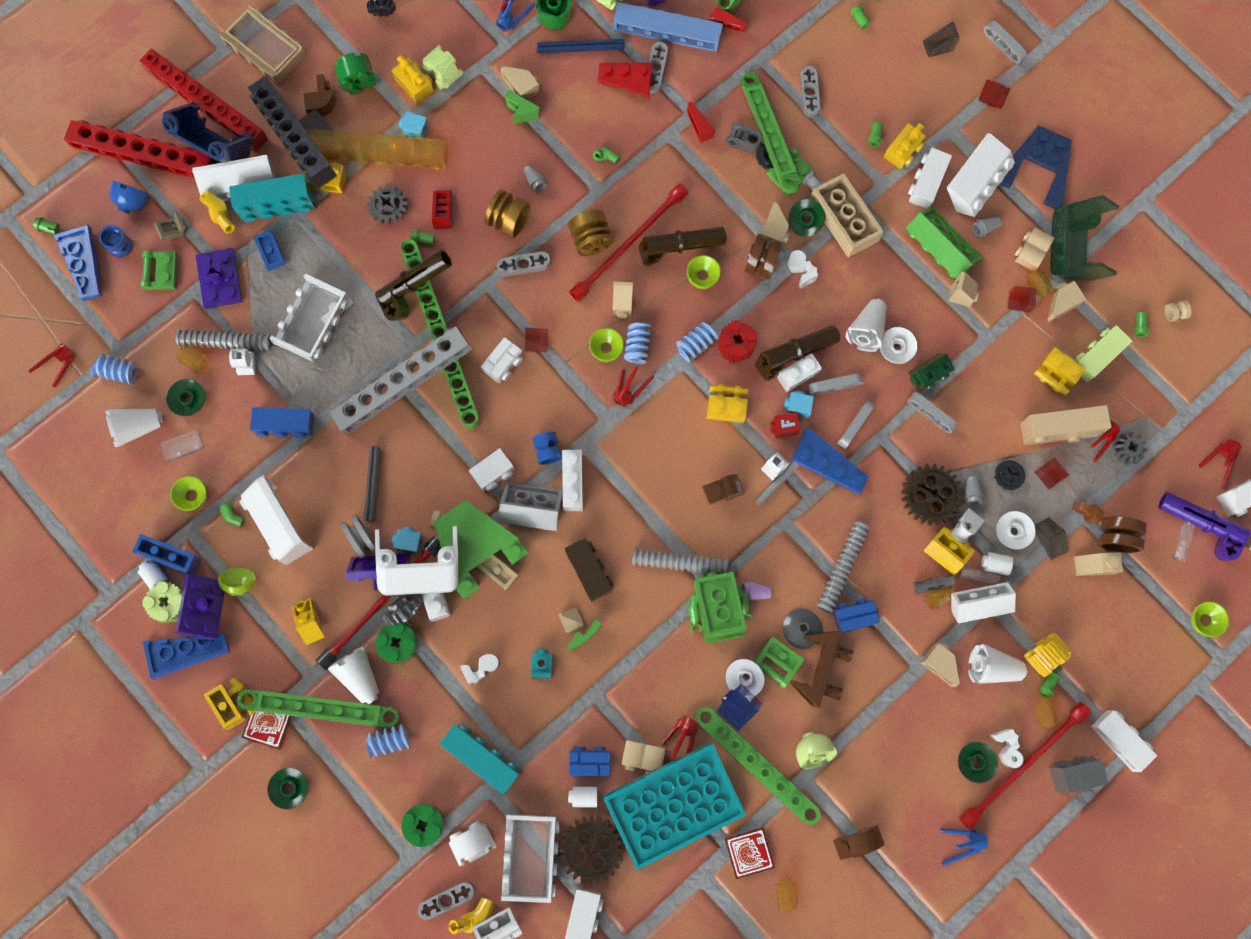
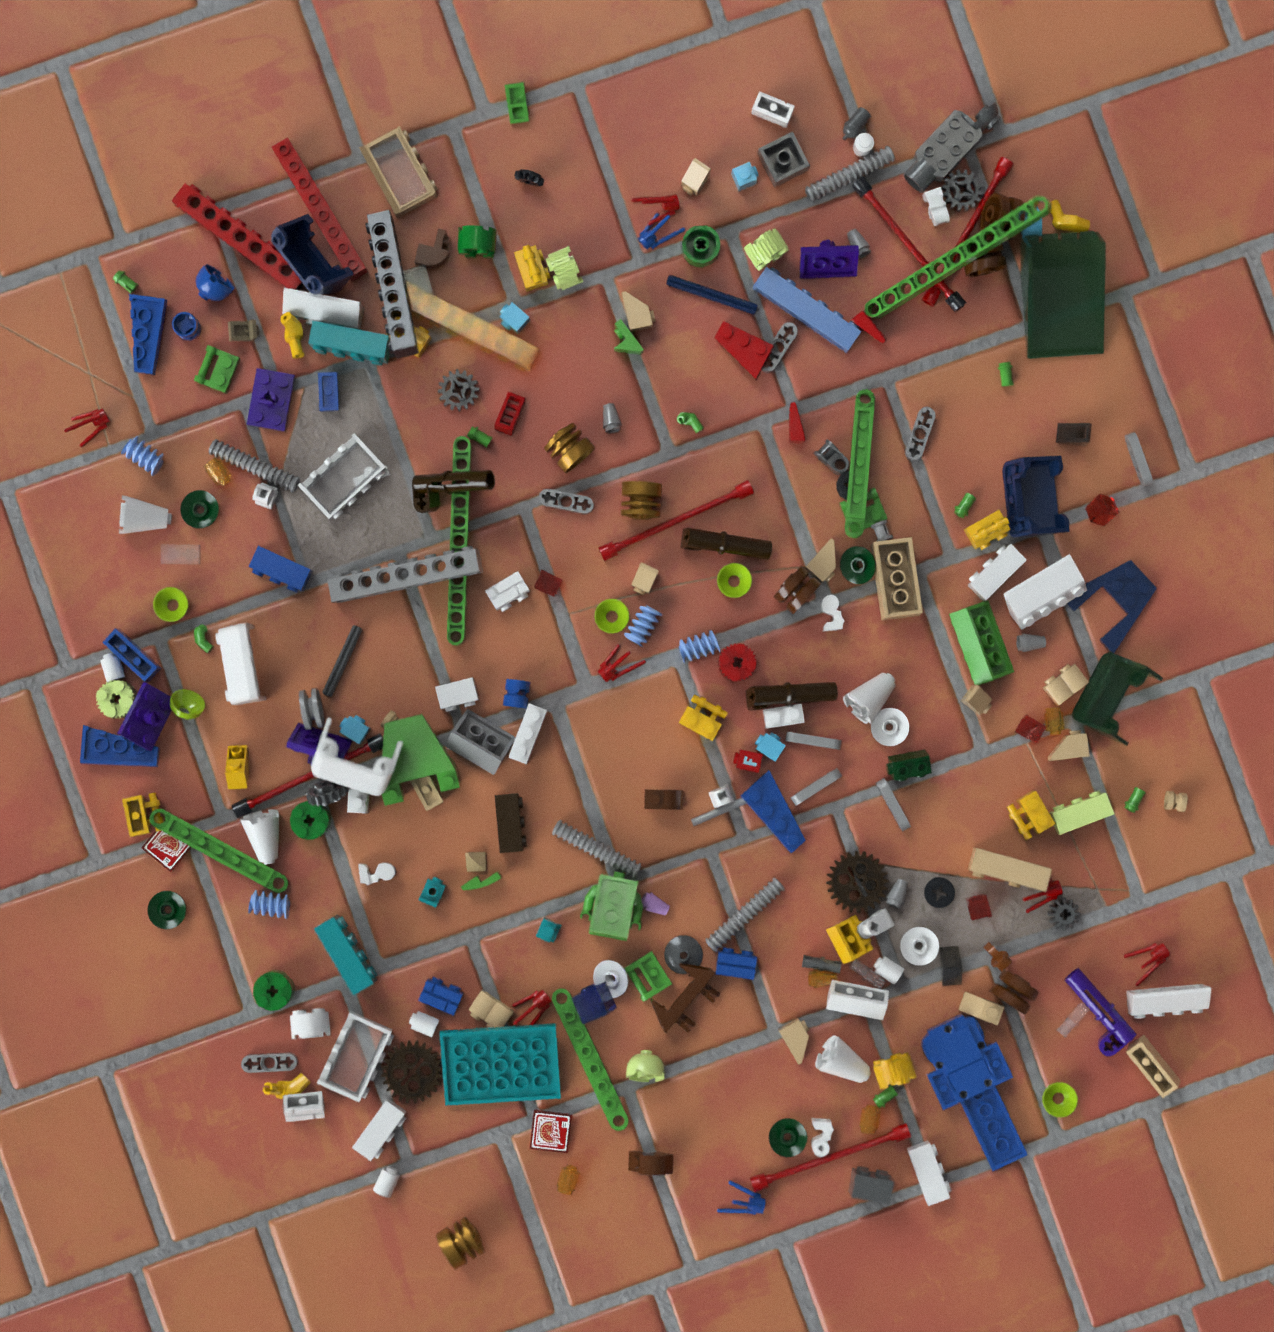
camera: 25 degrees right, 10 degrees up
none -> teal brick [536,917,561,943]
none -> blue piece [921,1014,1028,1171]
none -> dark blue windscreen [1002,456,1070,538]

